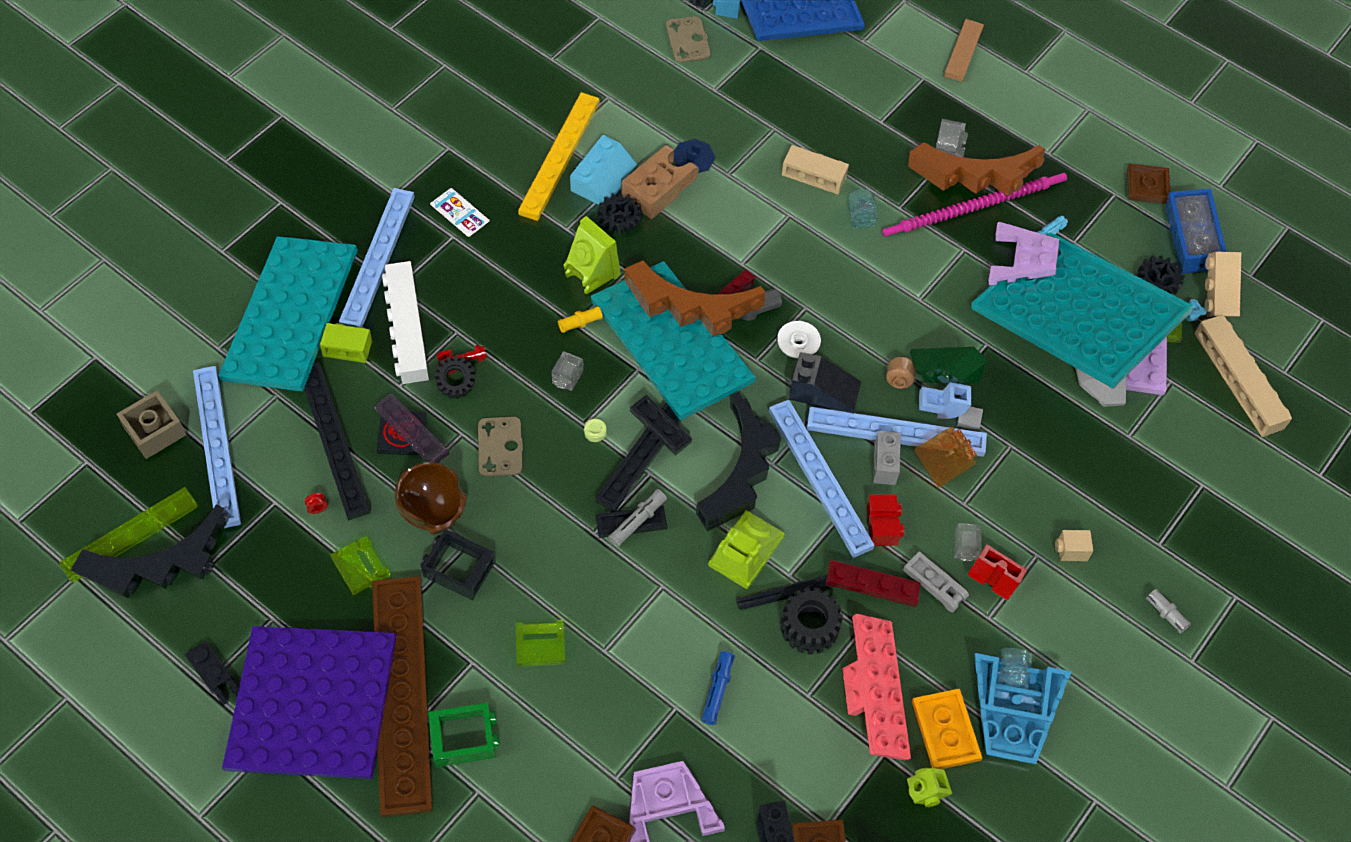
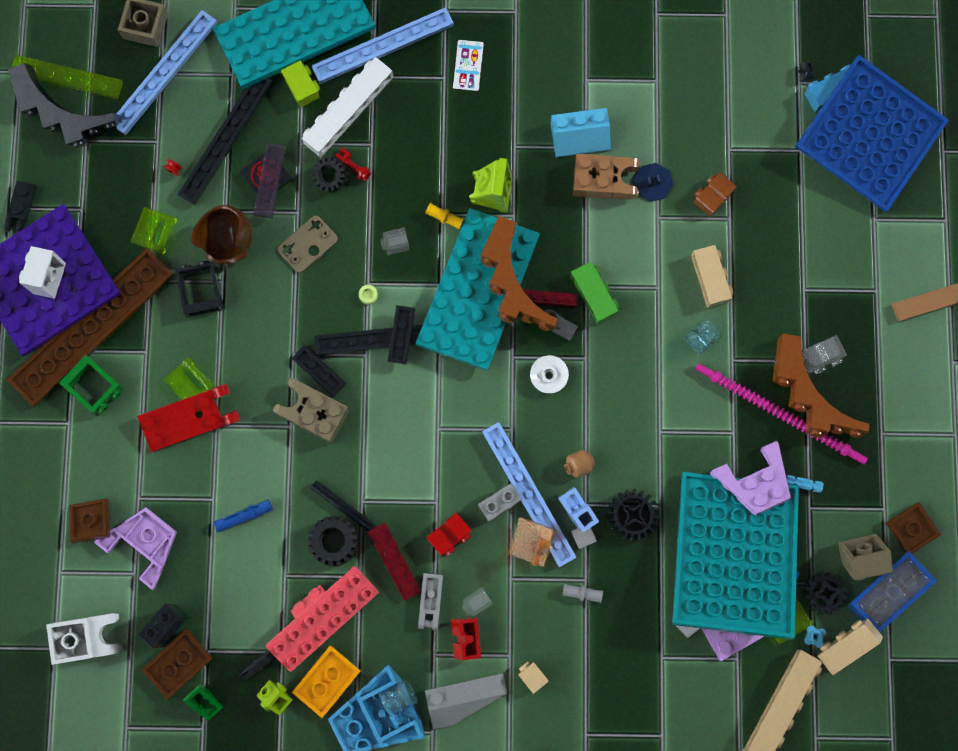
camera: 55 degrees right, 20 degrees up
yellow plate [518,92,599,221] -> none
black gear [598,193,643,235] -> none
light grey pin [608,489,667,547] -> none
dark tan axle [666,16,711,63] -> none
black arch [696,392,781,531] -> none
lime piece [708,510,785,590] -> none
light blue plate [769,400,875,558] -> none
black slope [789,352,861,414] -> none
dark green wedge [910,346,987,384] -> none
none -> white brick [19,246,66,299]
none -> red hinge [137,383,241,452]
none -> black pin [238,650,277,683]
none -> dark tan brick [272,378,350,444]
none -> light grey wedge [425,673,507,730]
none -> light grey pin [563,584,603,603]
none -> bright green brick [570,262,619,325]
none -> black gear [607,489,660,542]
none -> dark orange brick [693,172,737,217]
none -> dark tan brick [838,534,893,580]

